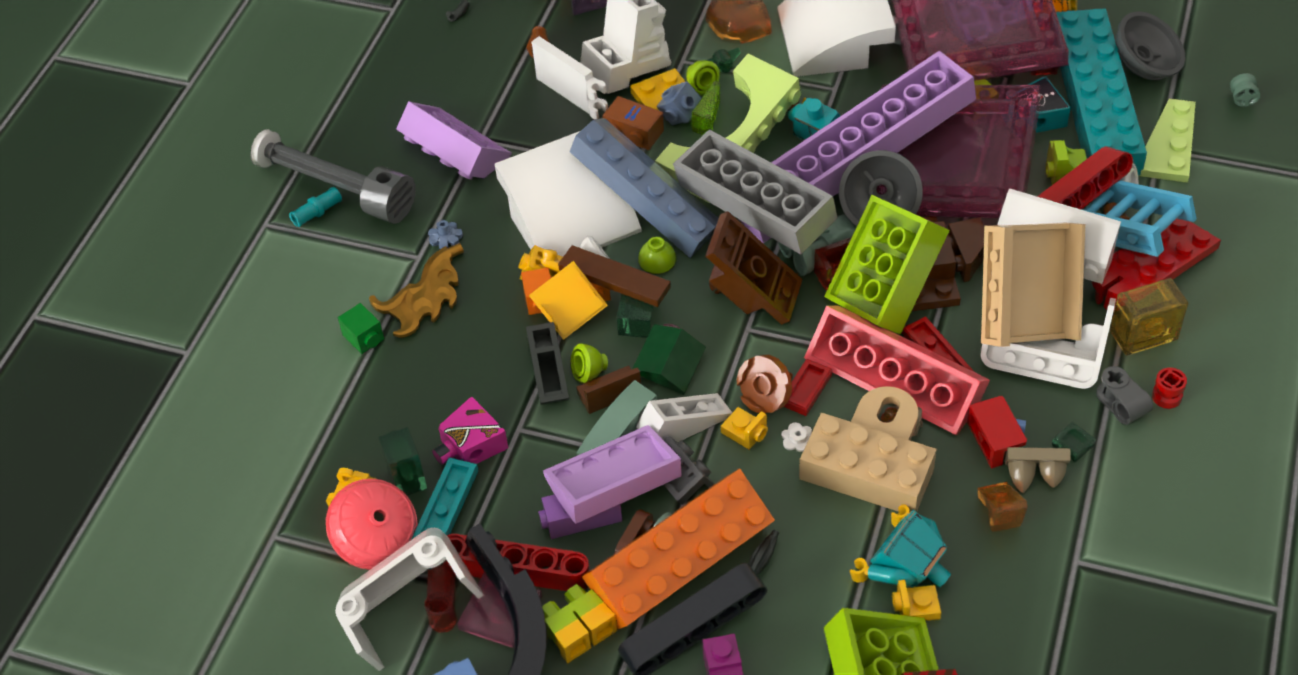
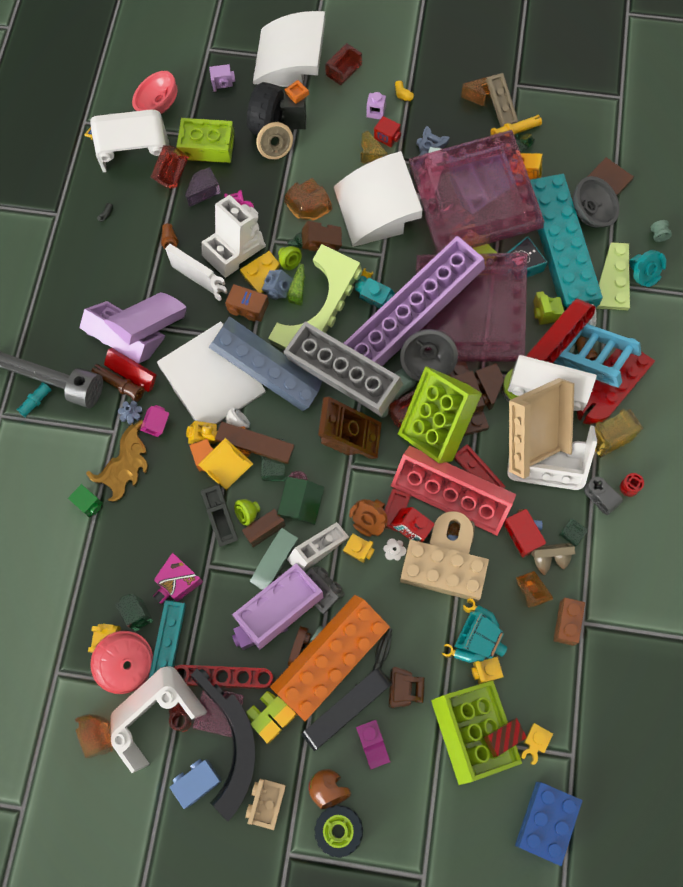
camera: 10 degrees left, 20 degrees up
lime brick [638,237,676,274] -> none
none -> clear orange brick [75,714,113,758]
none -> reddish brown pin [91,364,145,402]
none -> lavender slope [104,292,187,345]
none -> red tile [104,348,157,392]
none -> dark pink brick [140,405,169,437]
none -> reddish brown brick [302,221,342,252]
none -> reddish brown piece [389,667,425,709]
none -> red torso [390,507,435,543]
none -> dark orange brick [553,598,585,646]
none -> reddish brown tile [587,157,634,196]
none -> teal tile [629,250,666,287]

